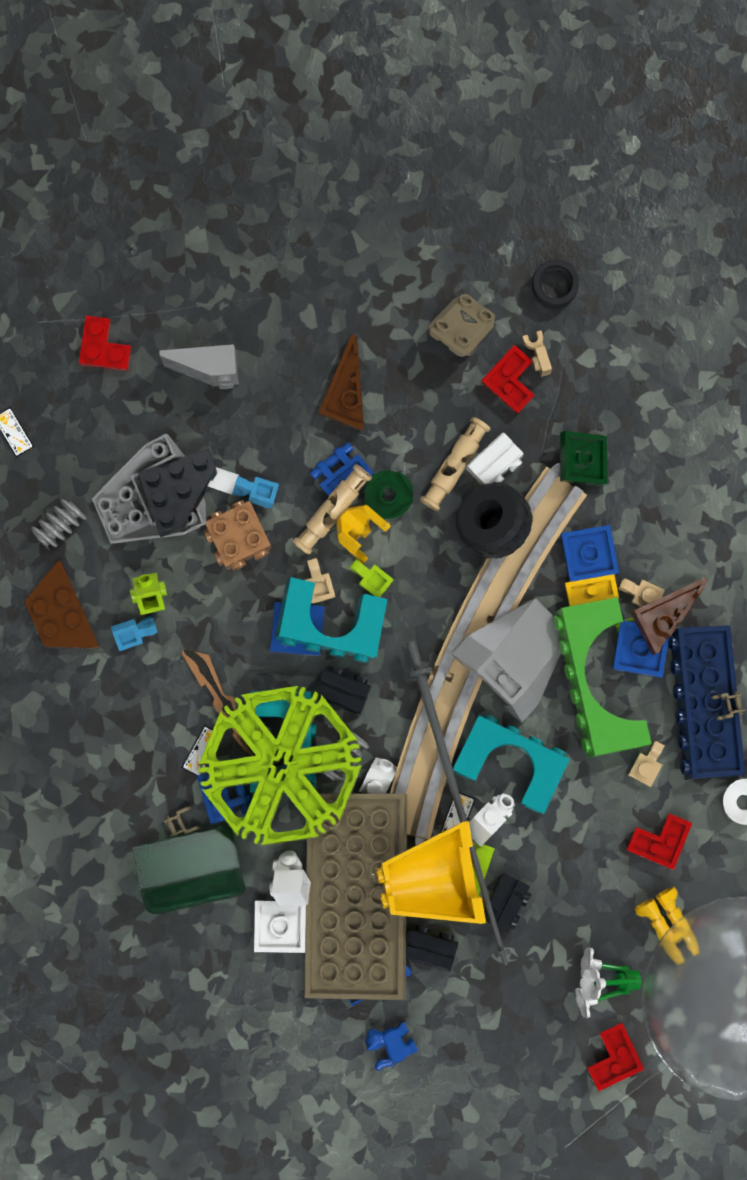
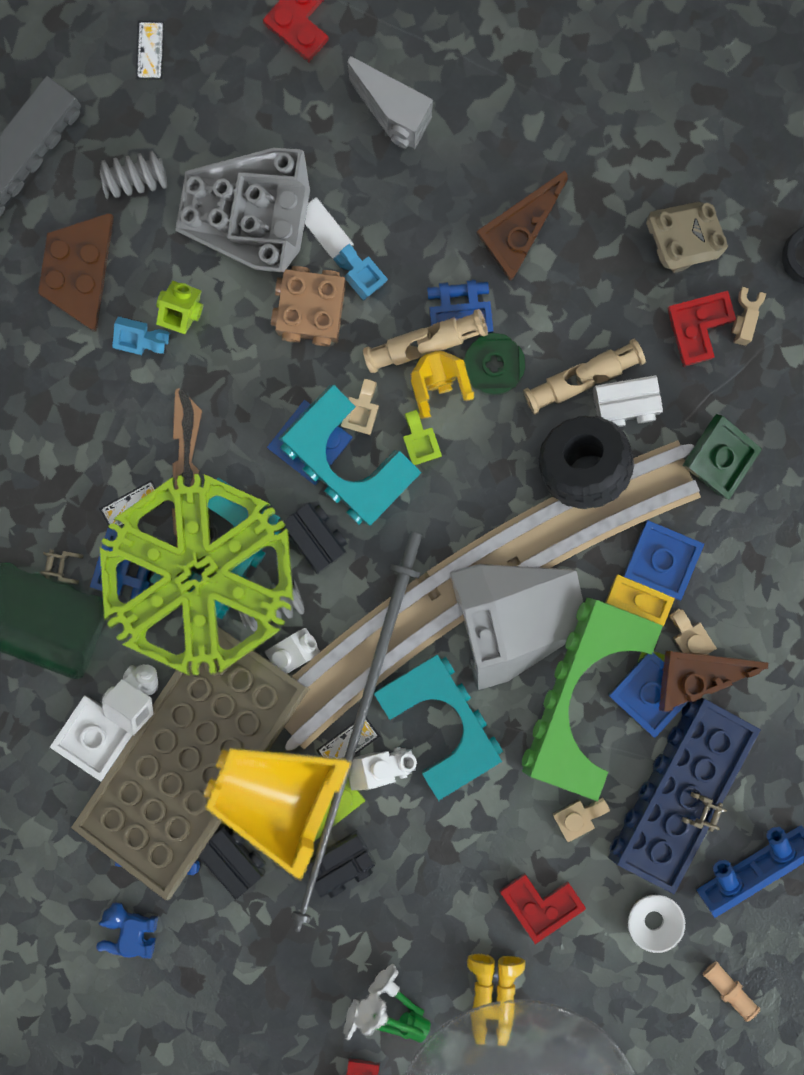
camera: 30 degrees right, 5 degrees up
black plate [138,448,217,538] -> none

